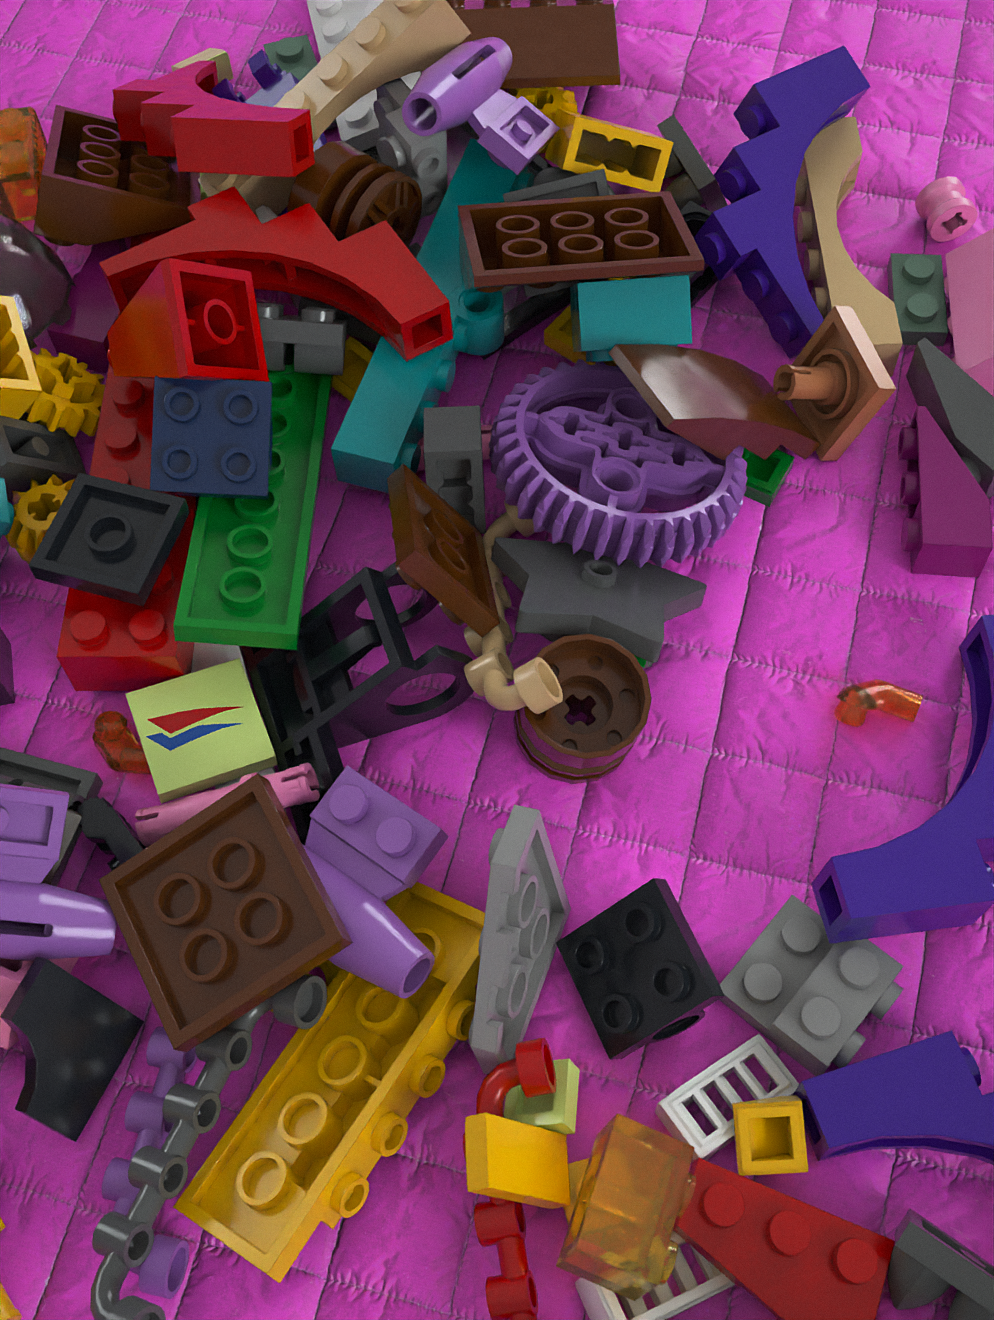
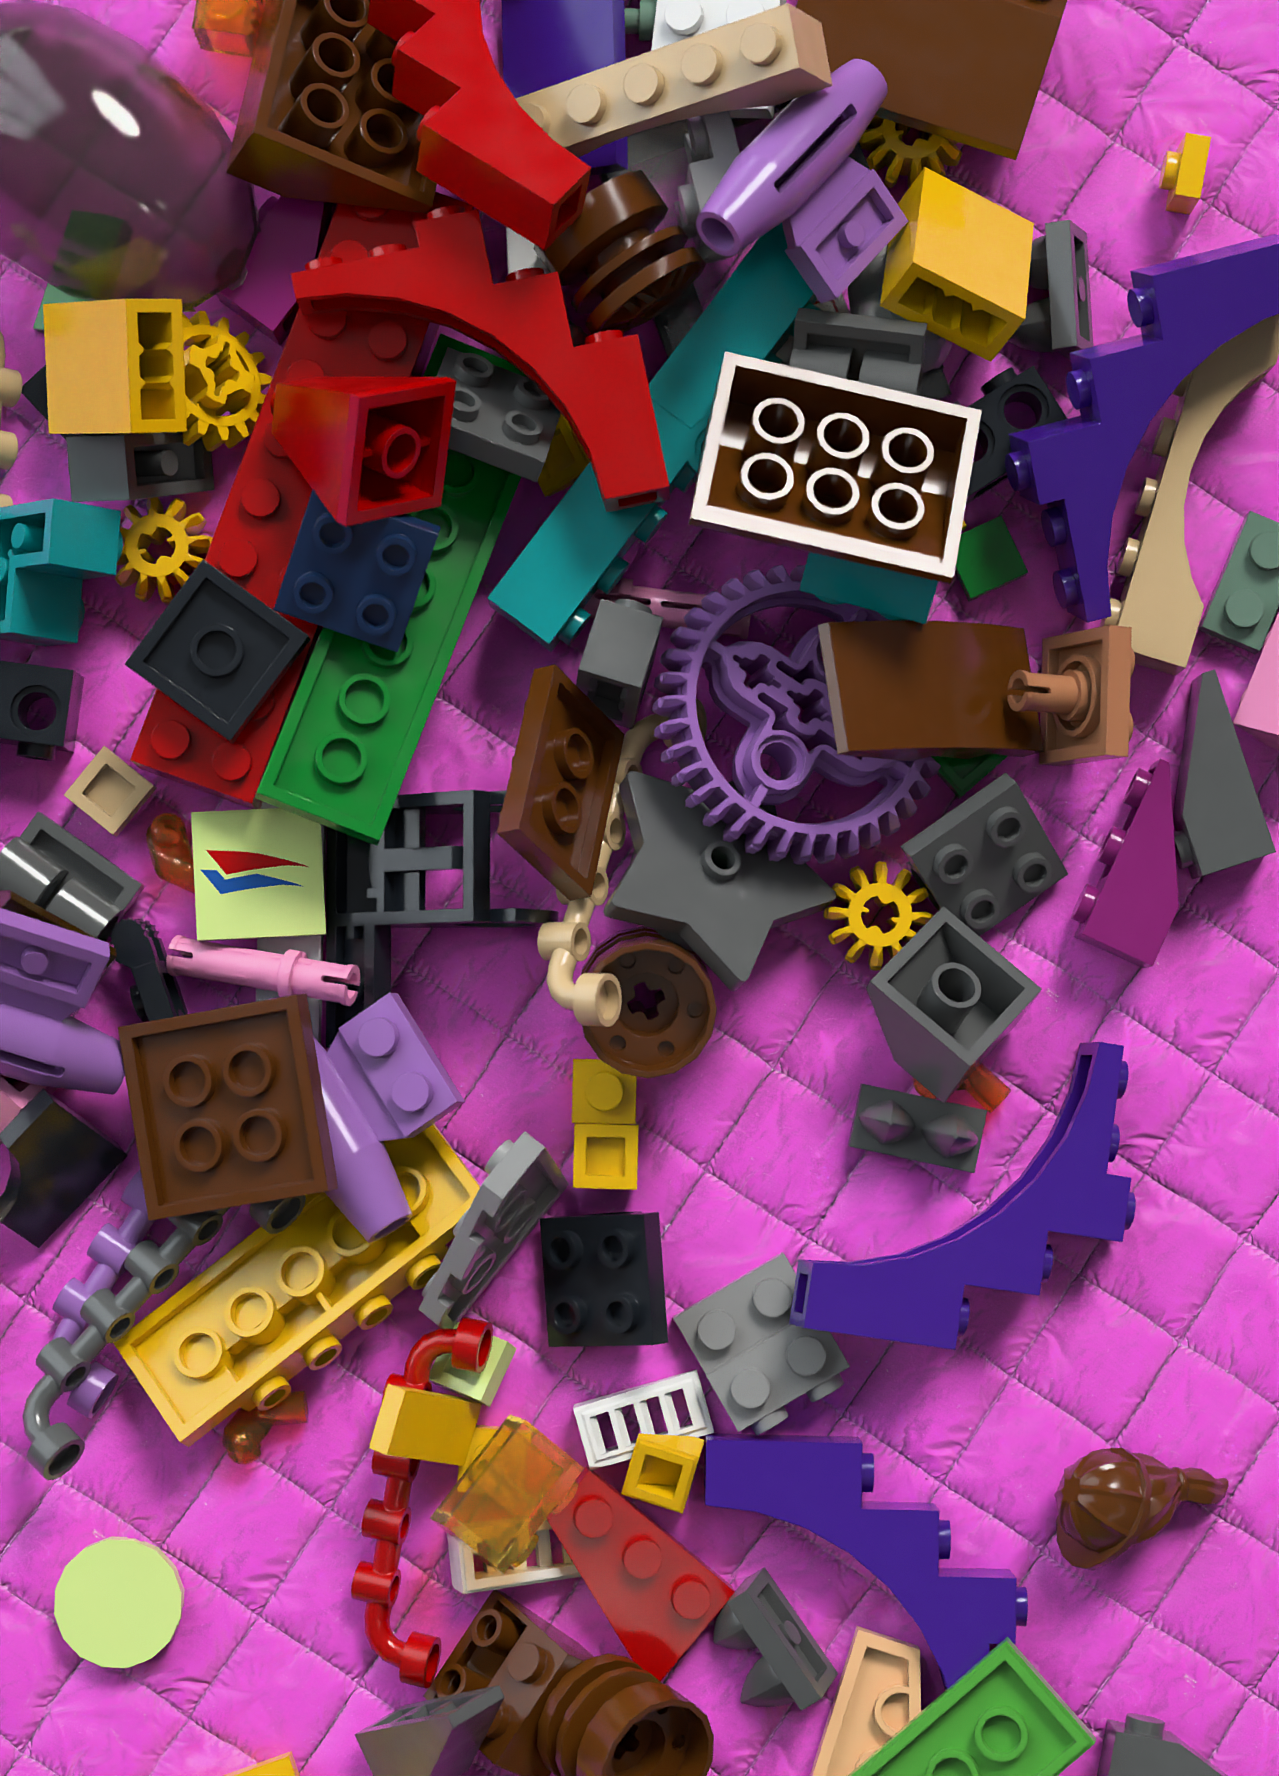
camera: 15 degrees right, 25 degrees up
none -> tan plate [64,746,157,837]
none -> clear orange arm [222,1391,308,1465]
none -> yellow plate [572,1059,637,1124]
none -> yellow plate [573,1123,639,1190]
none -> yellow gear [823,861,933,971]
none -> dark grey tile [848,1084,987,1173]
none -> dark grey slope [866,906,1042,1103]
none -> dark grey plate [901,773,1068,936]
none -> green tile [955,516,1028,602]
none -> yellow plate [1159,132,1211,215]

